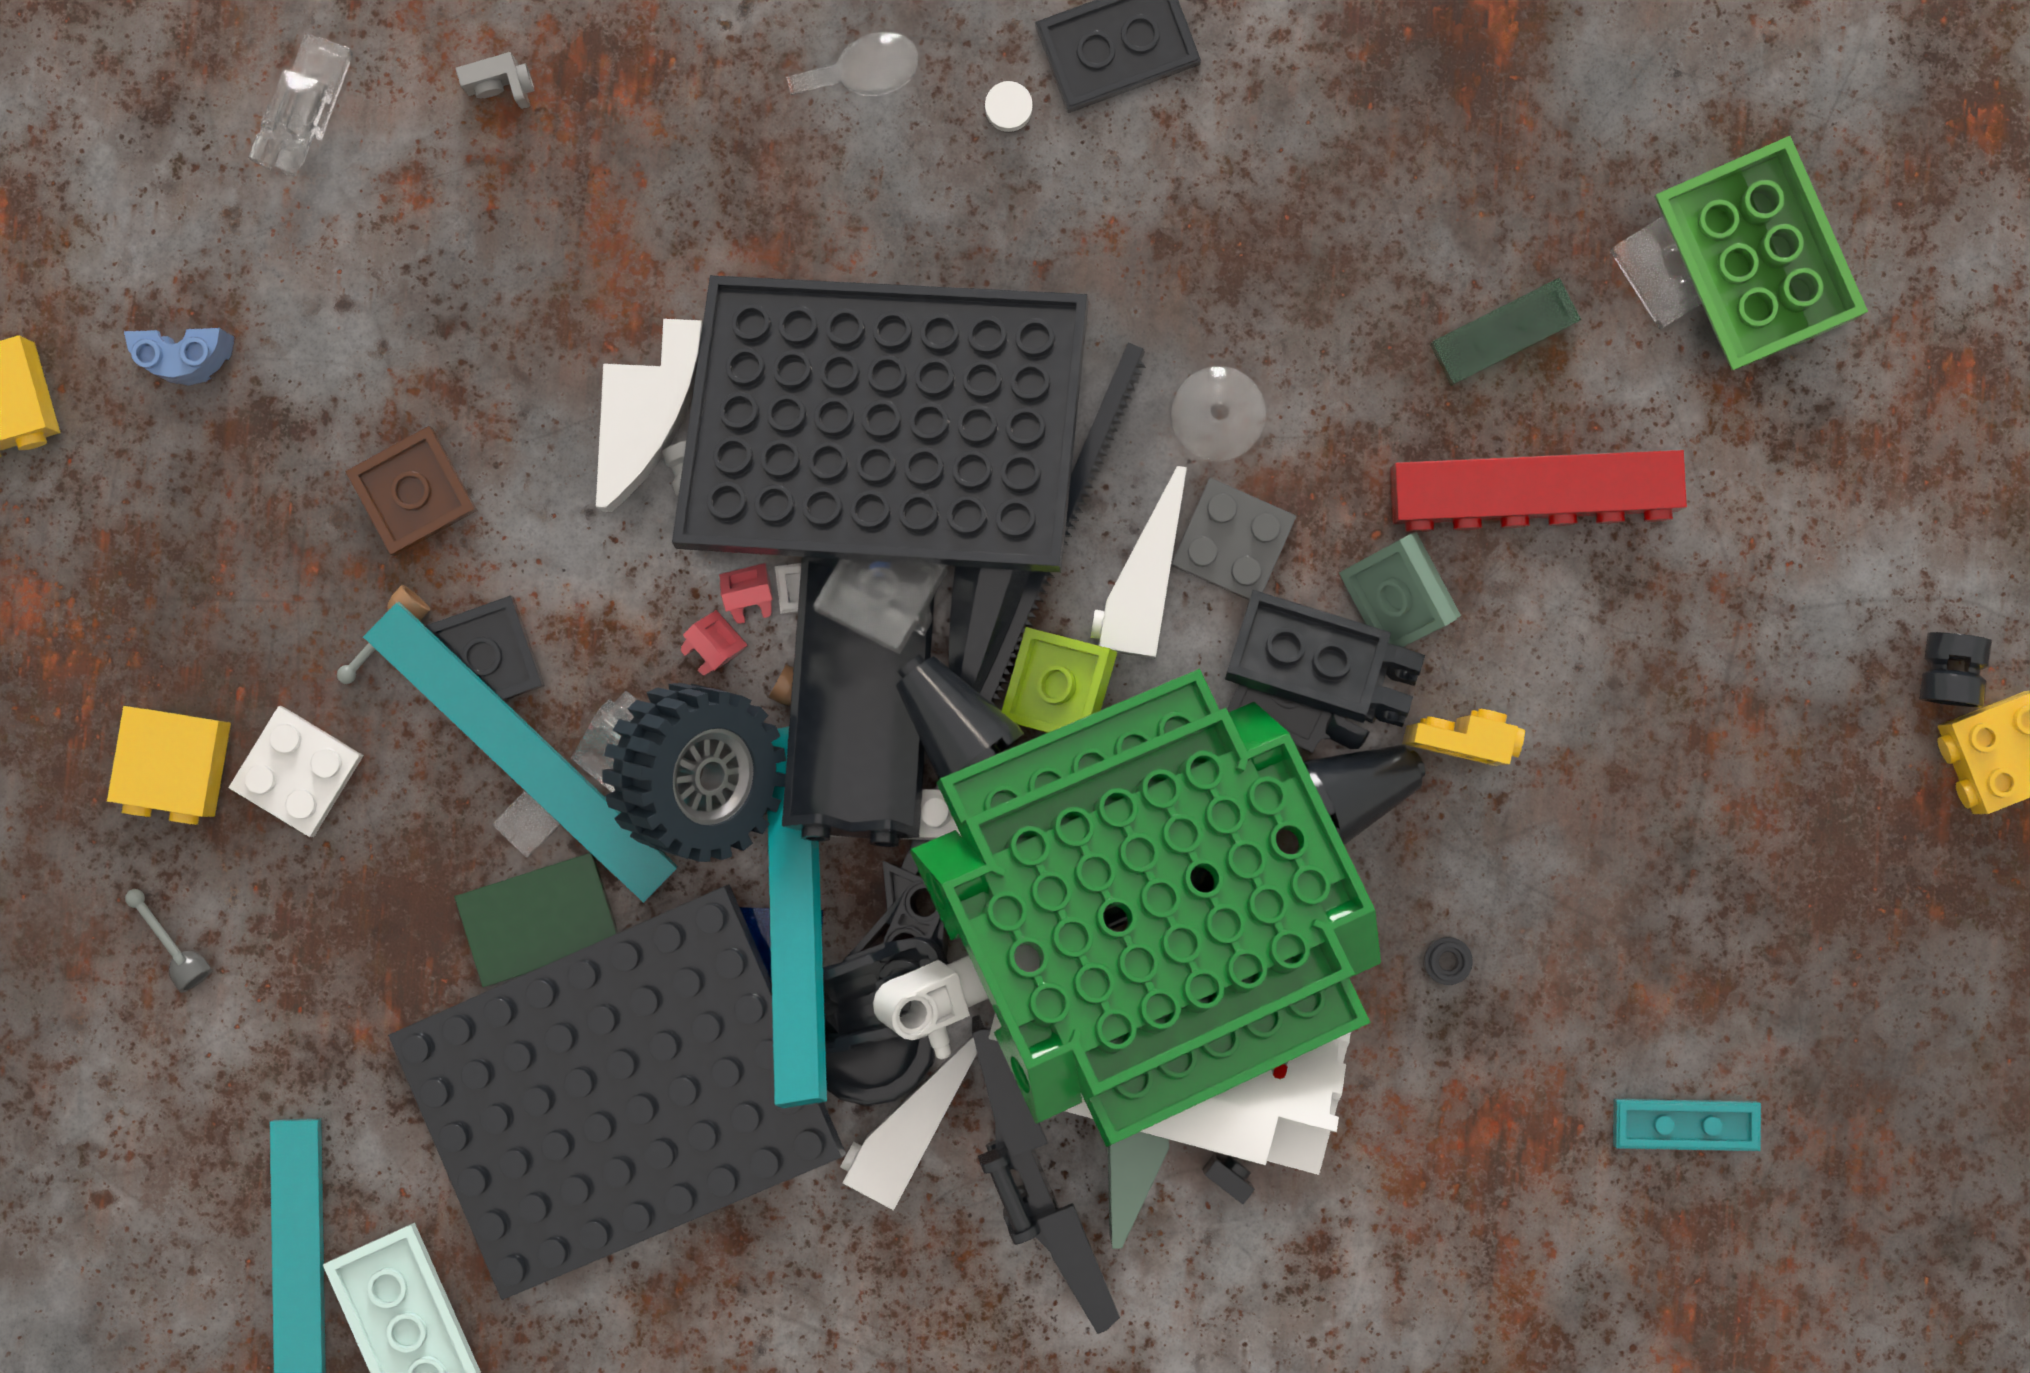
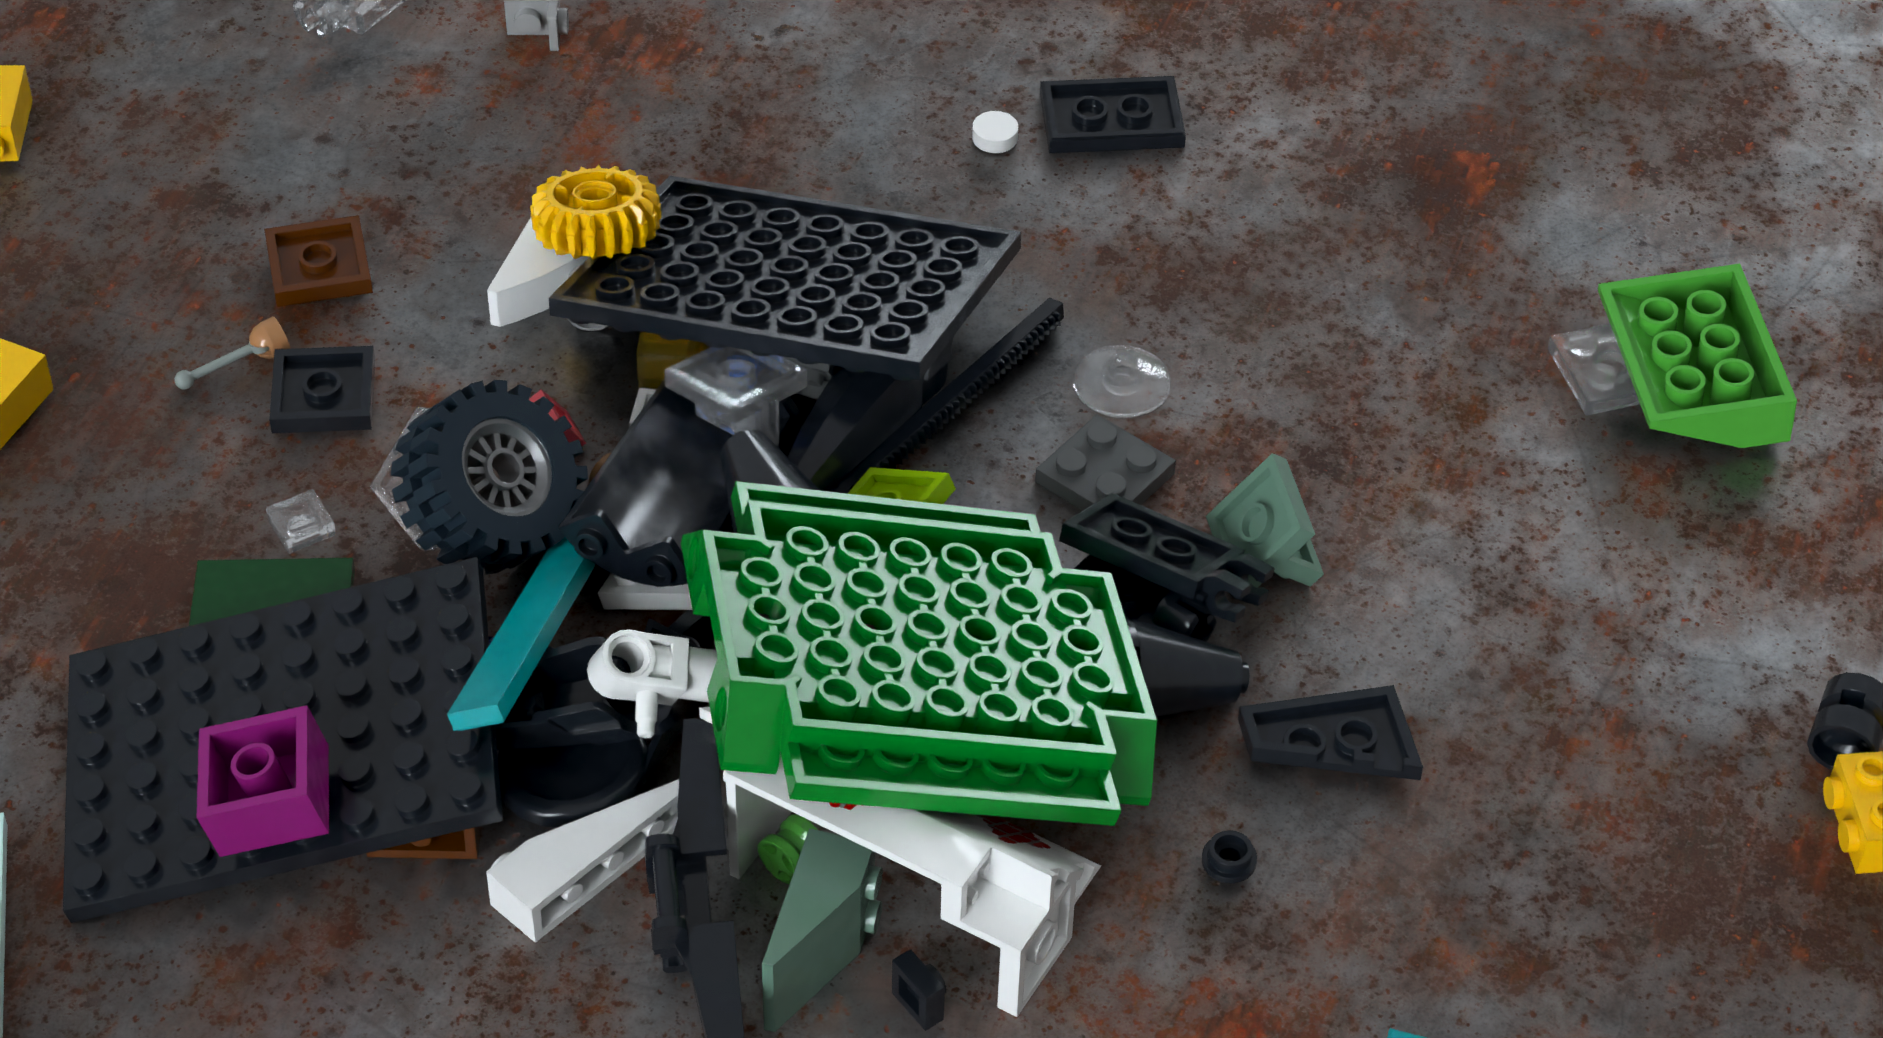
camera: 10 degrees right, 40 degrees down
medium blue cylinder [124,328,235,386] -> none
white plate [228,706,364,837] -> none
teal tile [363,602,678,903] -> none
coral tile [719,563,772,624] -> none
clear piece [786,32,919,96] -> none
white slope [1090,466,1187,659] -> none
red brick [1390,450,1687,532] -> none
yellow plate [1402,709,1525,766] -> none
clear green plate [1430,277,1581,386] -> none
none -> magenta brick [196,705,329,857]
none -> yellow gear [530,165,661,260]
none -> black wing [1238,685,1423,780]

